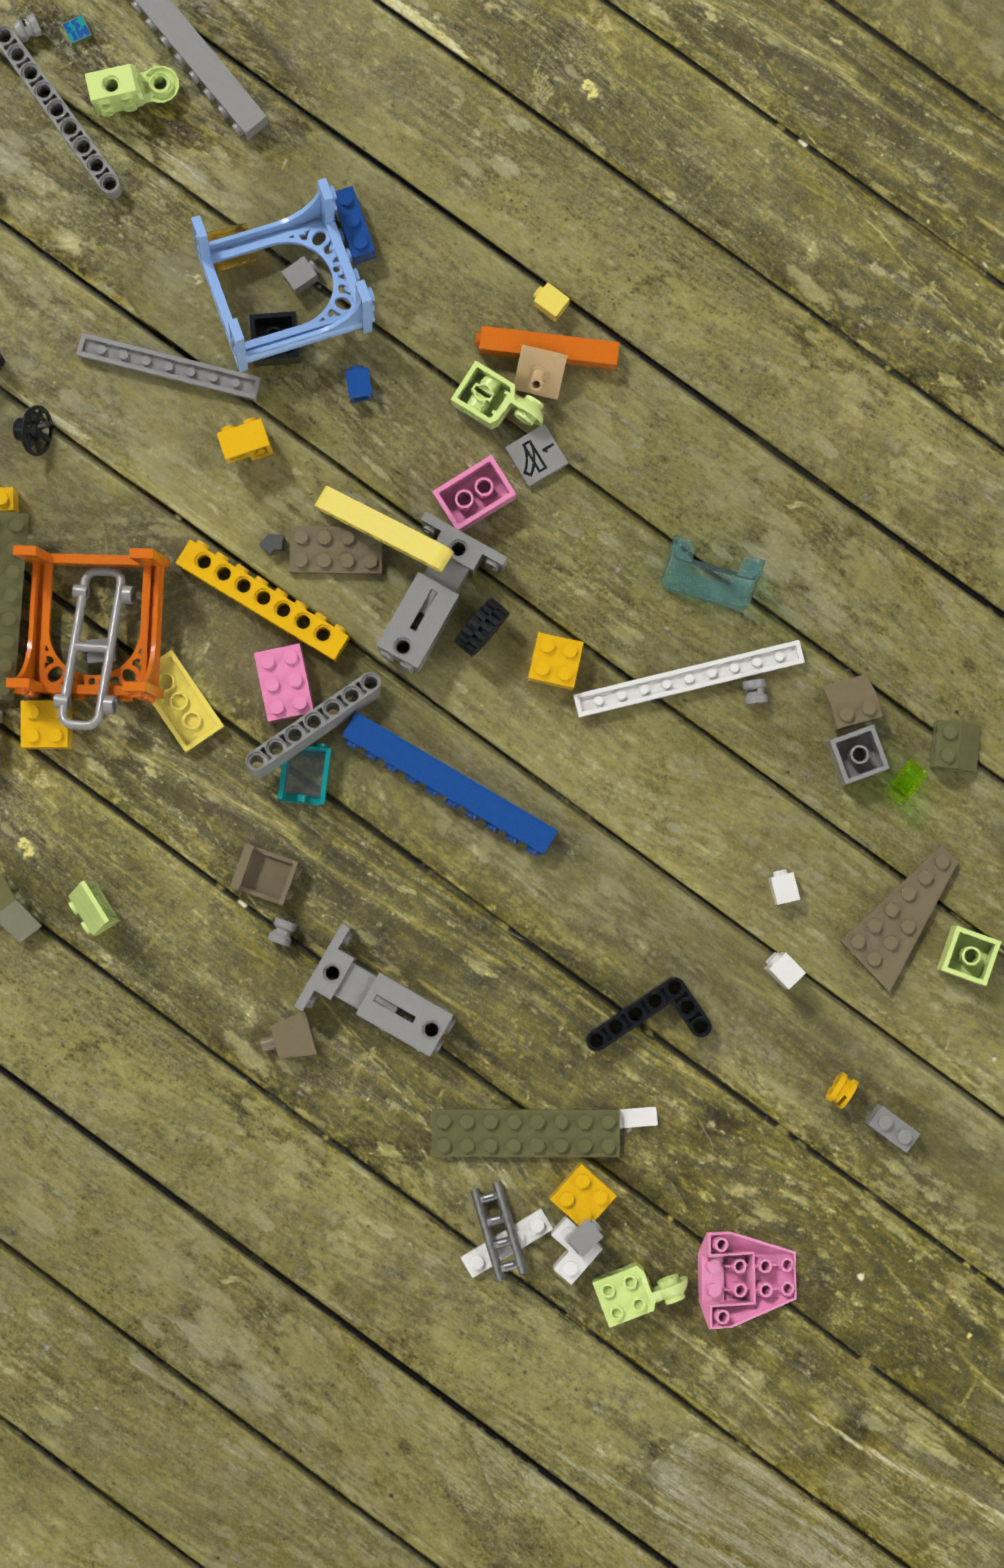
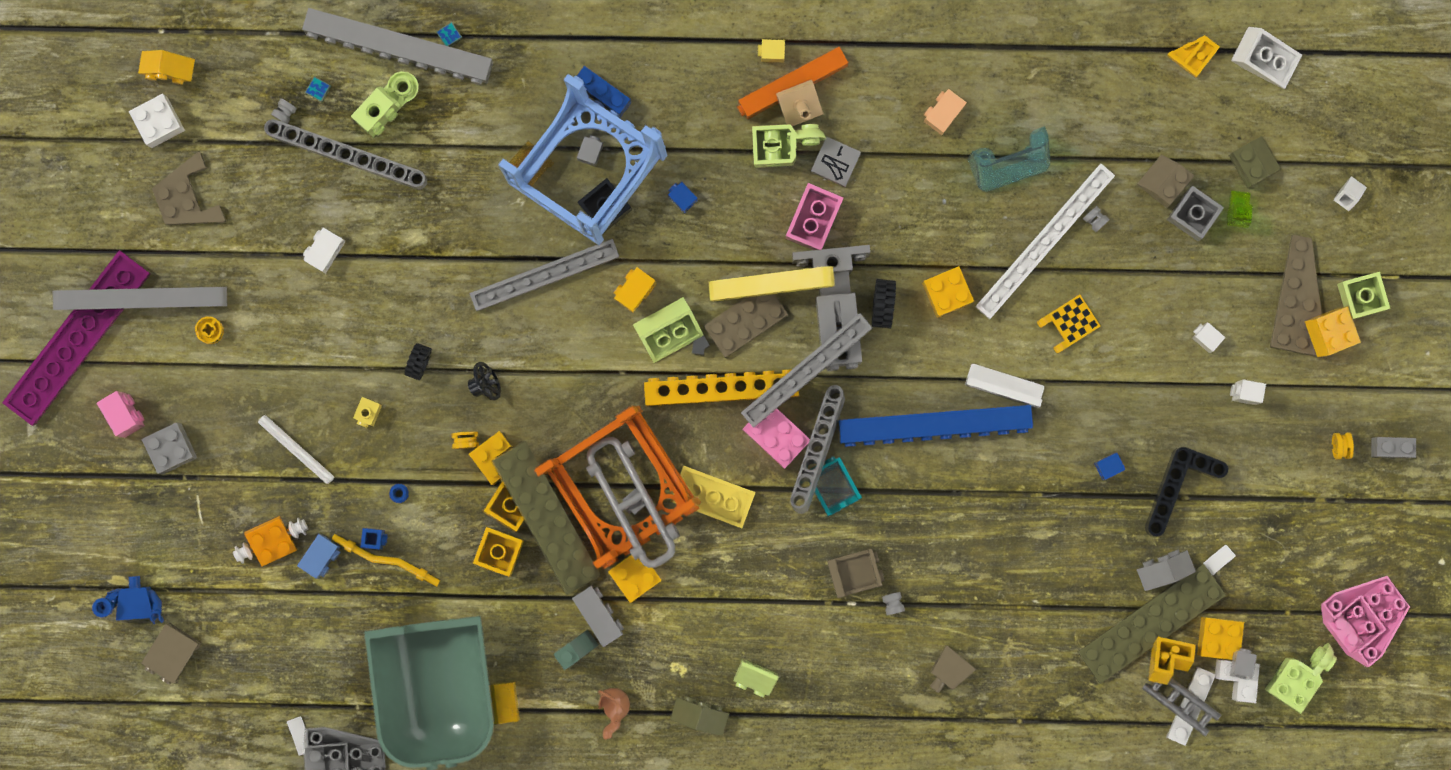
camera: 30 degrees left, 0 degrees up
light grey brick [294,924,456,1057] -> none
none -> tile [436,22,463,47]
none -> yellowish green slope [633,297,704,363]
none -> light grey plate [741,313,873,428]
none -> light nougat brick [924,89,967,135]
none -> white panel [965,364,1044,408]
none -> yellow flag [1037,294,1100,353]
none -> blue panel [1094,453,1125,480]
none -> light grey brick [1137,549,1196,591]
none -> yellow brick [1148,637,1196,685]
none -> yellow wing [1167,35,1220,78]
none -> yellow brick [1304,306,1361,357]

